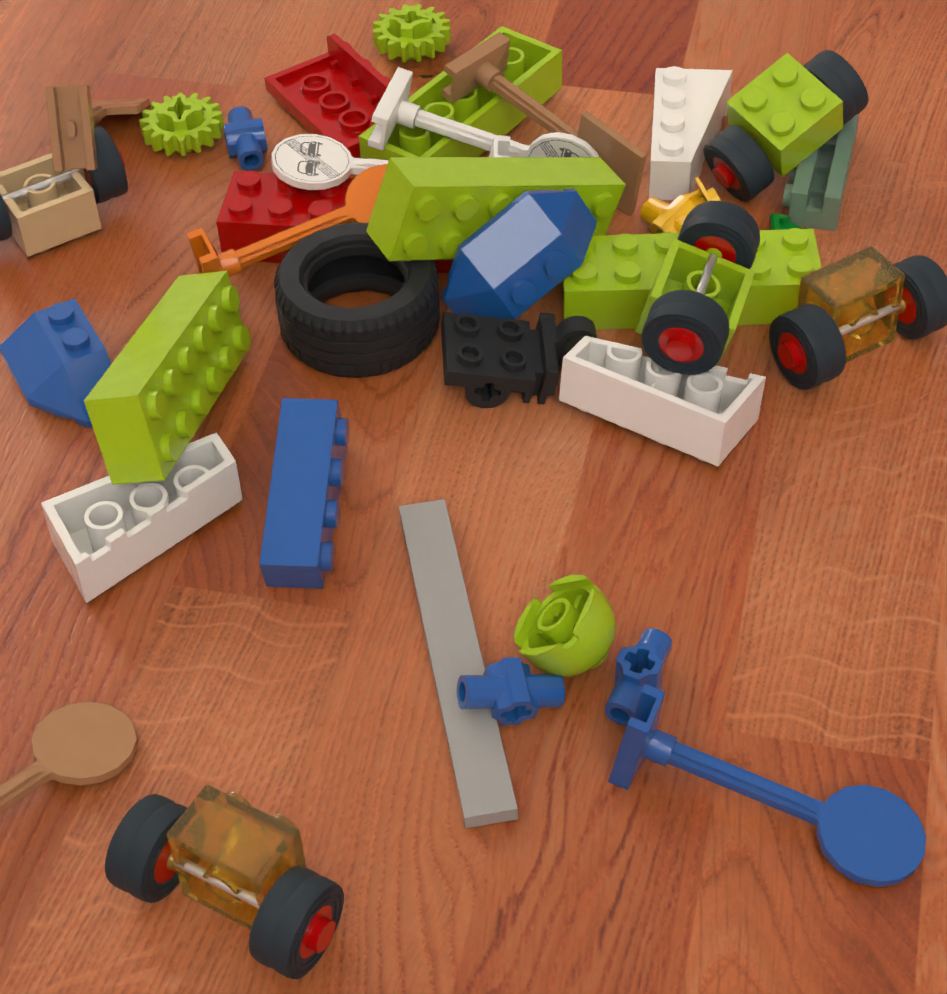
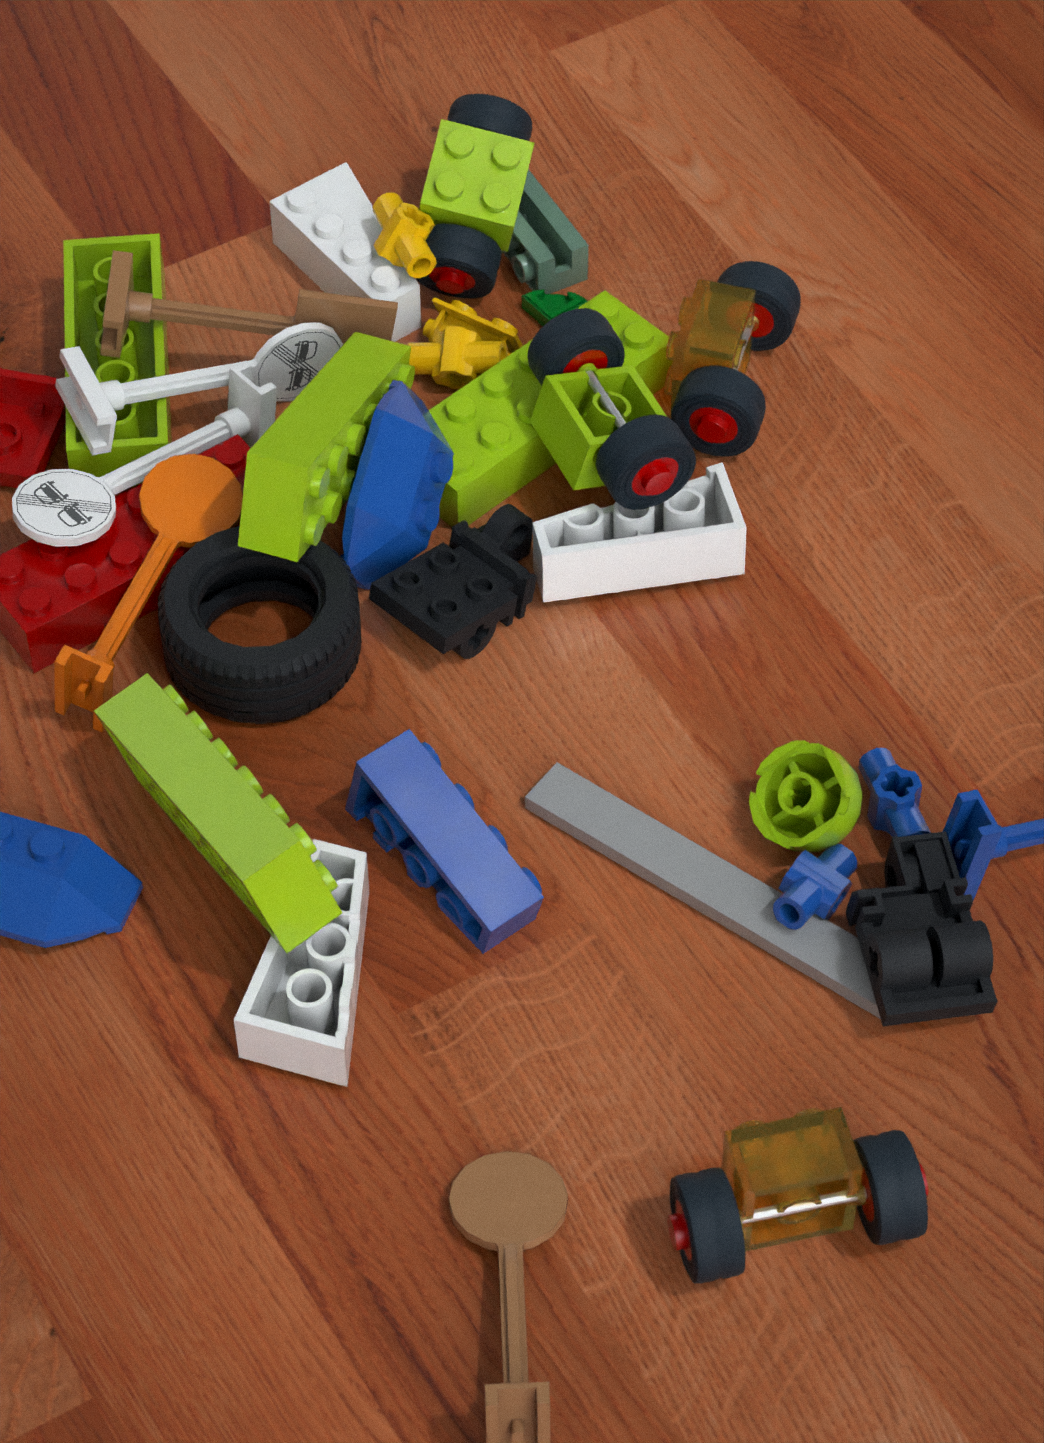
camera: 45 degrees left, 5 degrees up
none -> yellow axle [372,192,437,278]
none -> black plate [846,832,998,1026]

